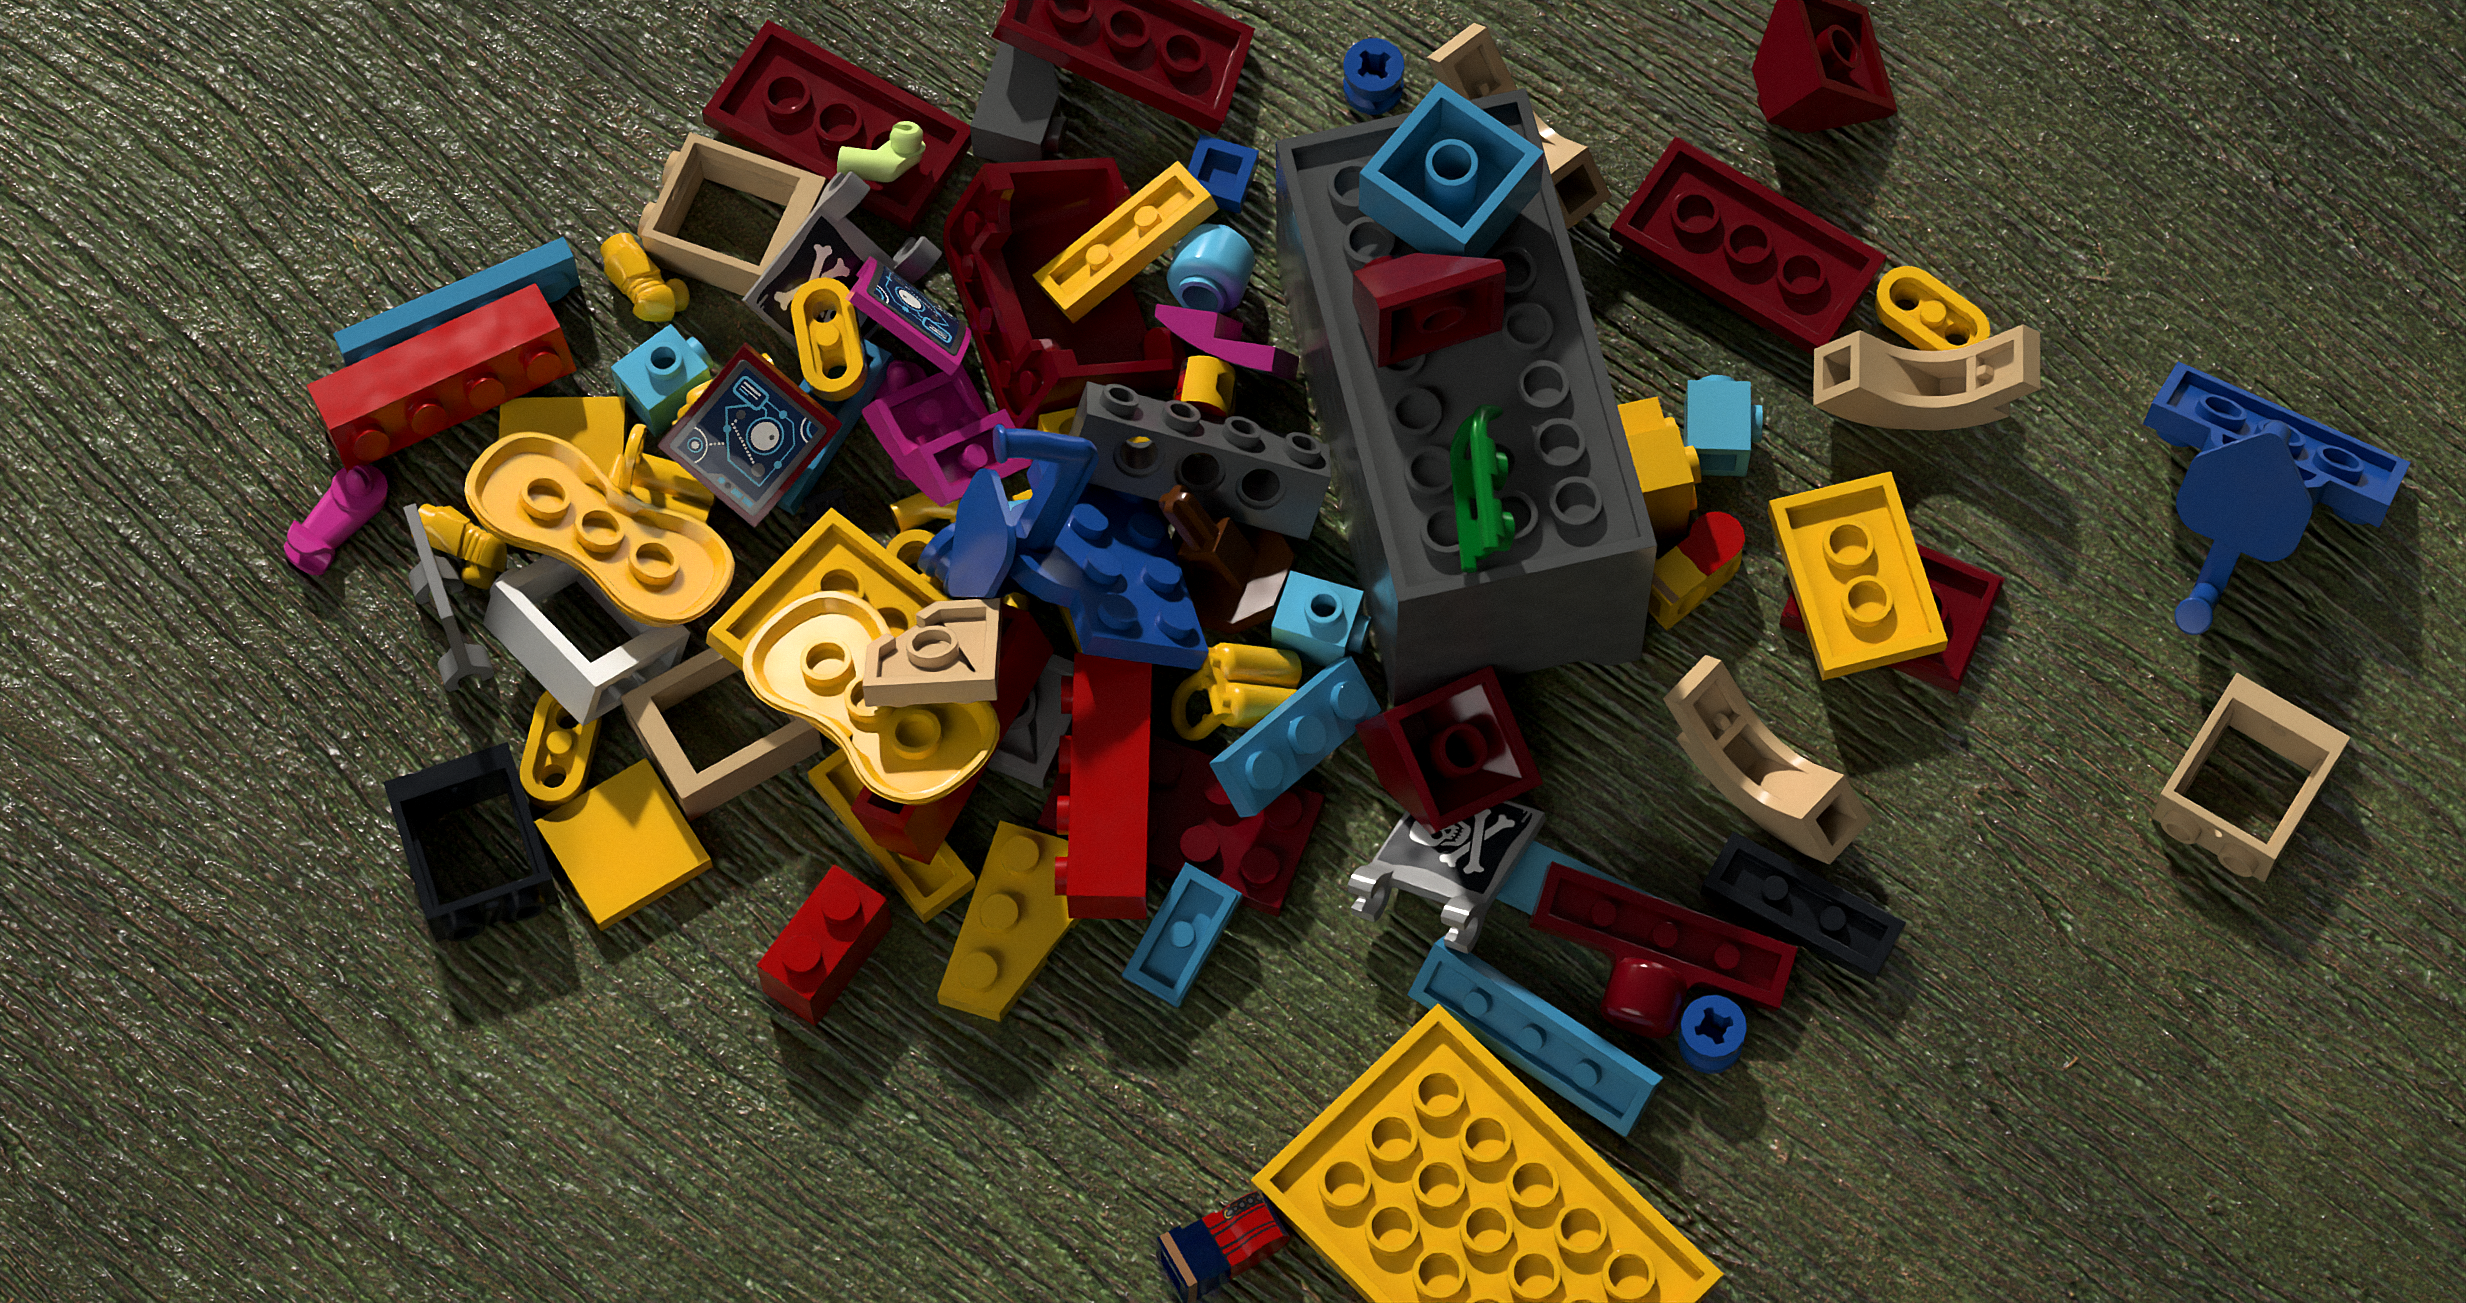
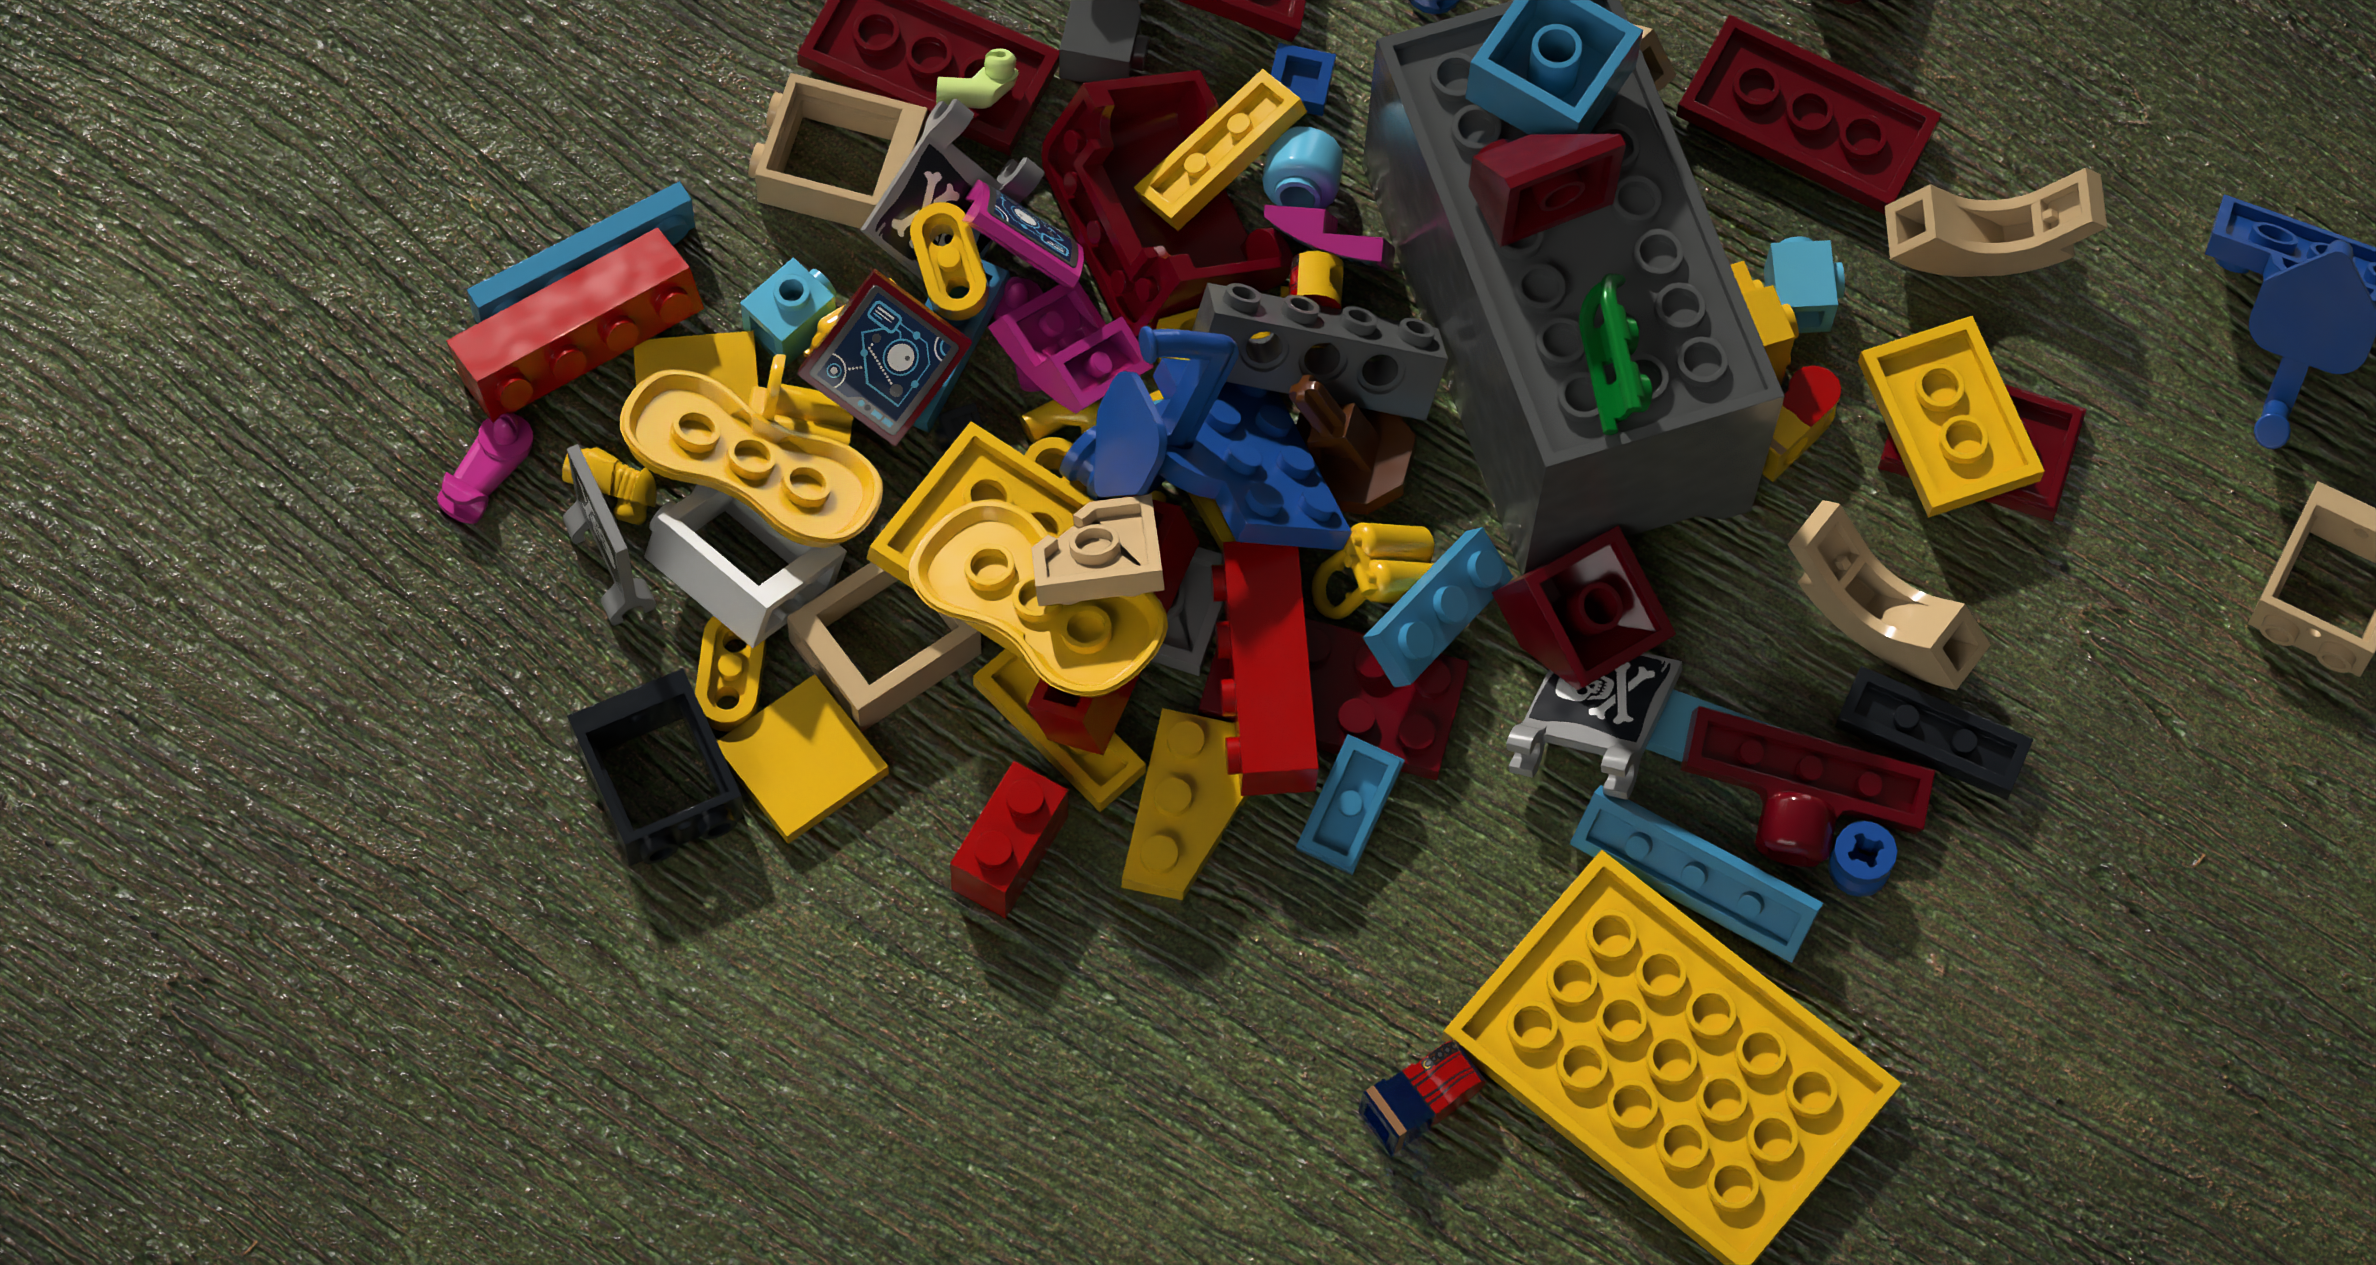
camera: 10 degrees left, 0 degrees up
yellow arm [600,233,690,322] -> none
medium azure brick [1271,570,1372,667] -> none
yellow plate [1875,266,1990,351] -> none

